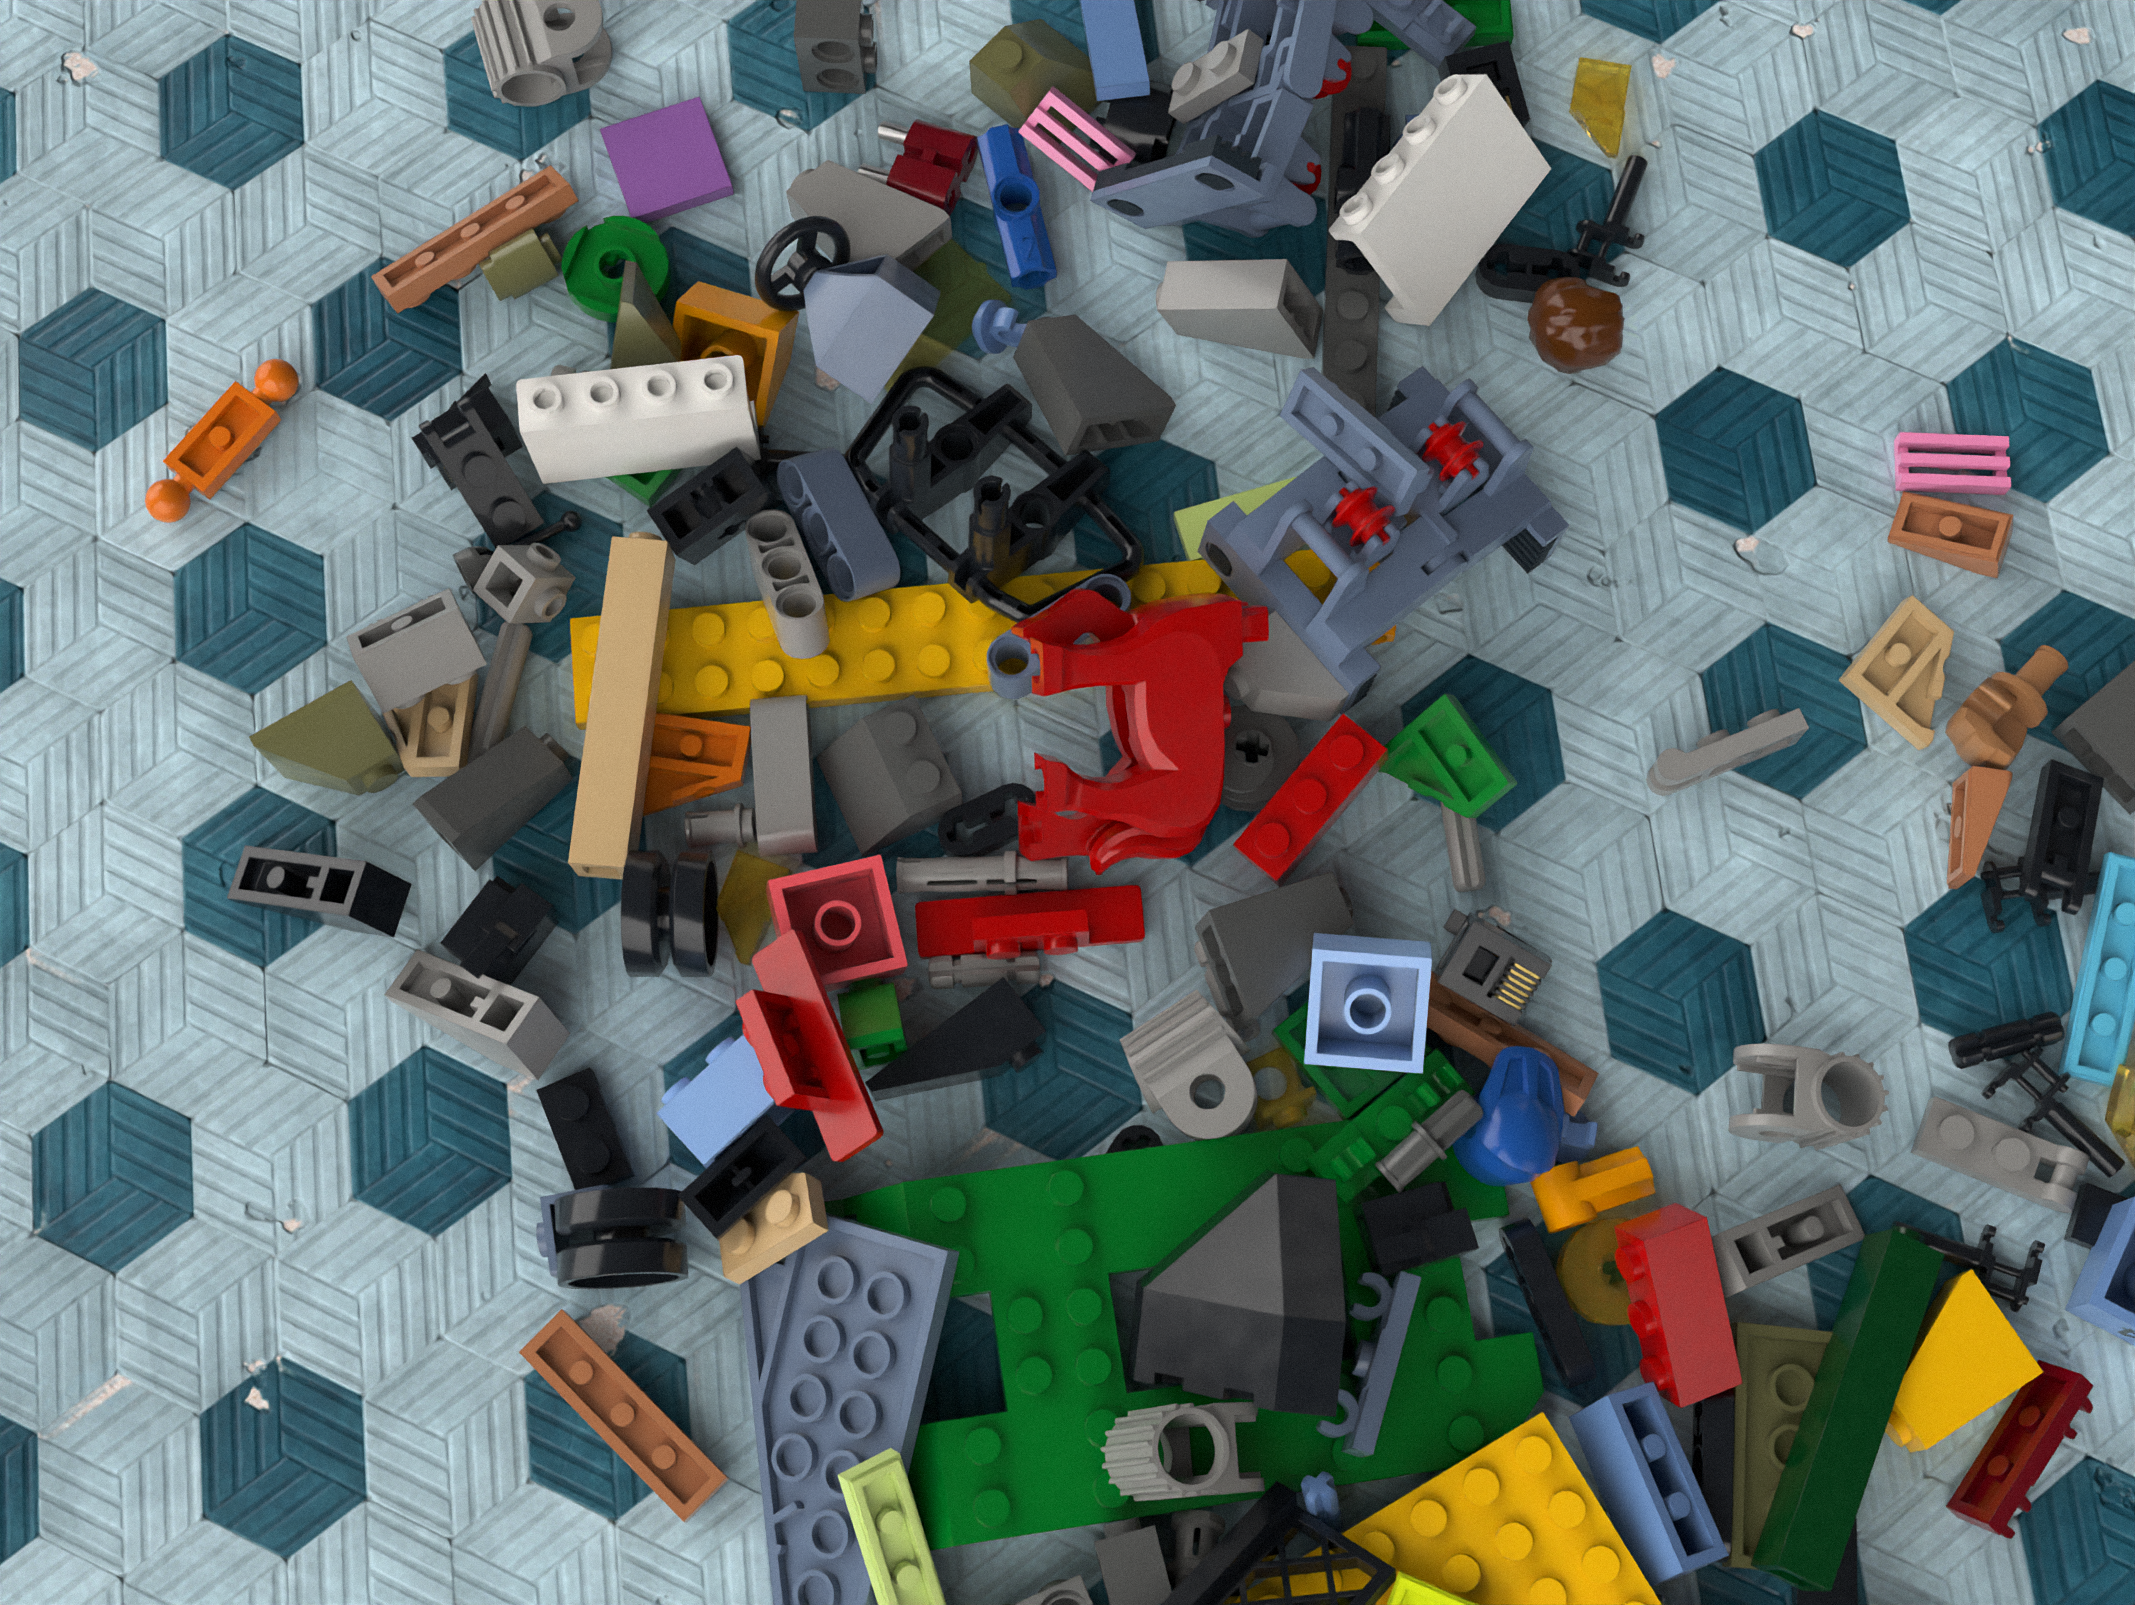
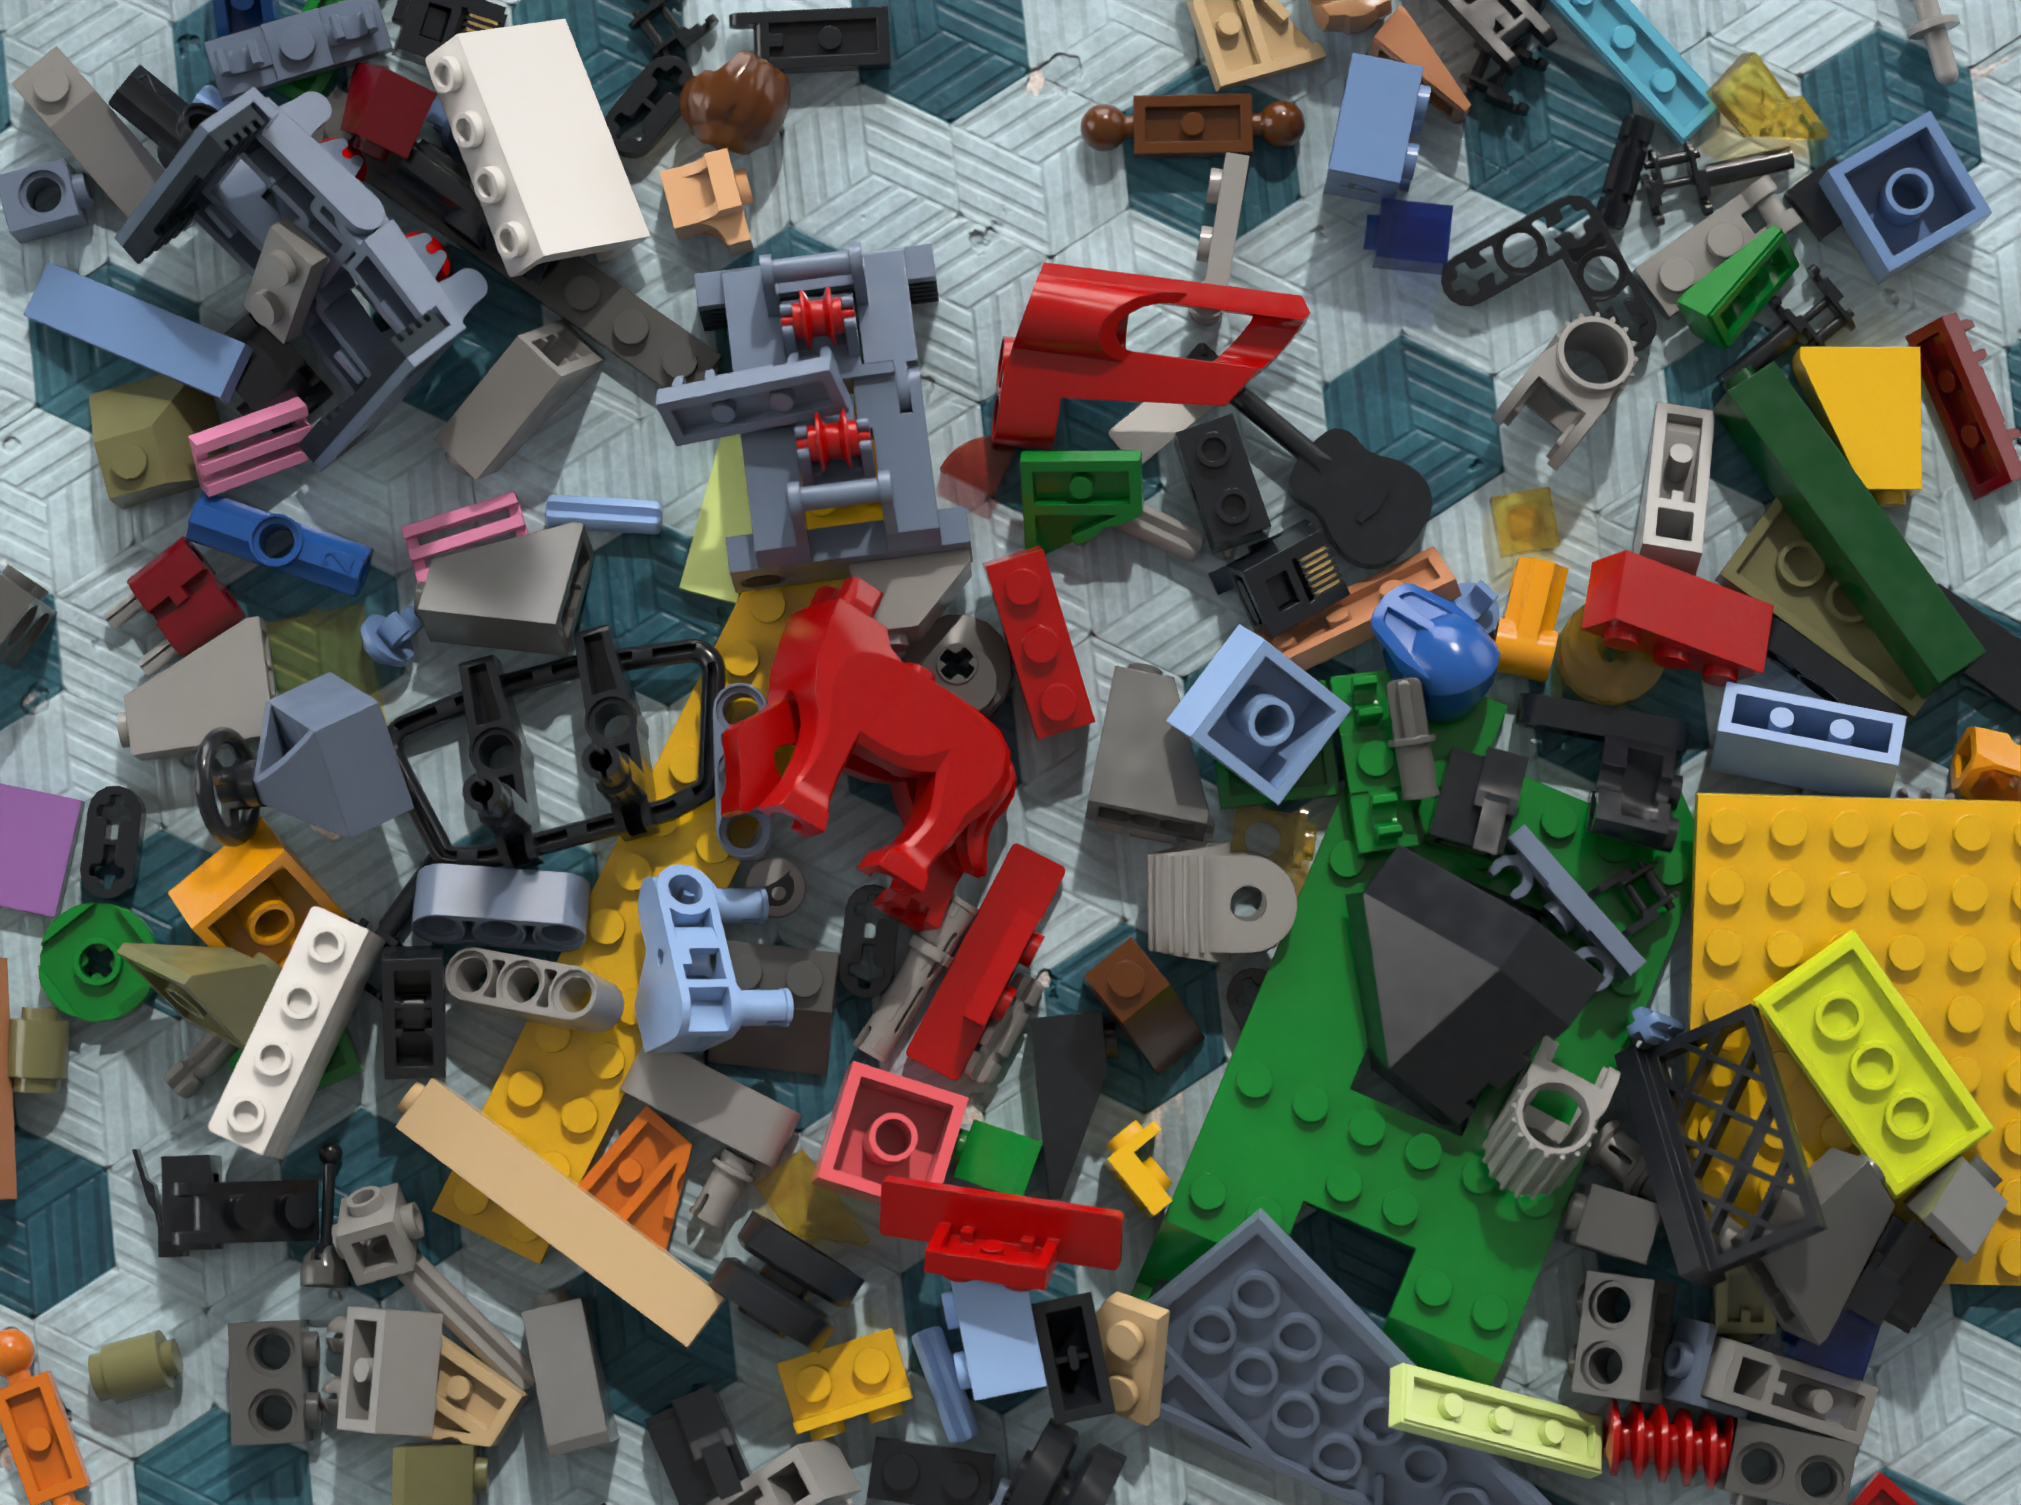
camera: 55 degrees left, 10 degrees up
none -> black beam [80,786,146,900]
none -> olive brick [88,1330,183,1404]
none -> dark grey brick [228,1319,323,1446]
none -> dark red slope [340,62,437,163]
none -> bright pink tile [401,491,529,583]
none -> light blue axle [545,494,663,535]
none -> light blue piece [634,864,794,1053]
none -> light nougat brick [660,148,754,257]
none -> black hinge [729,6,891,74]
none -> light grey tile [745,857,806,918]
none -> yellow bracket [776,1327,914,1441]
none -> light blue axle [912,1326,979,1444]
none -> clear red tile [940,436,1018,497]
none -> red panel [991,262,1310,451]
none -> reddish brown plate [1080,93,1305,159]
none -> reddish brown slope [1083,937,1205,1076]
none -> yellow bracket [1102,1120,1173,1219]
none -> white sticker [1108,402,1213,464]
none -> black brick [1174,413,1271,555]
none -> black piece [1186,343,1432,570]
none -> medium blue brick [1323,53,1431,207]
none -> clear blue brick [1363,198,1453,275]
none -> black beam [1441,194,1657,353]
none -> clear yellow plate [1489,487,1561,558]
none -> black cylinder [1586,733,1683,853]
none -> black piece [1587,859,1680,939]
none -> green slope [1676,225,1800,351]

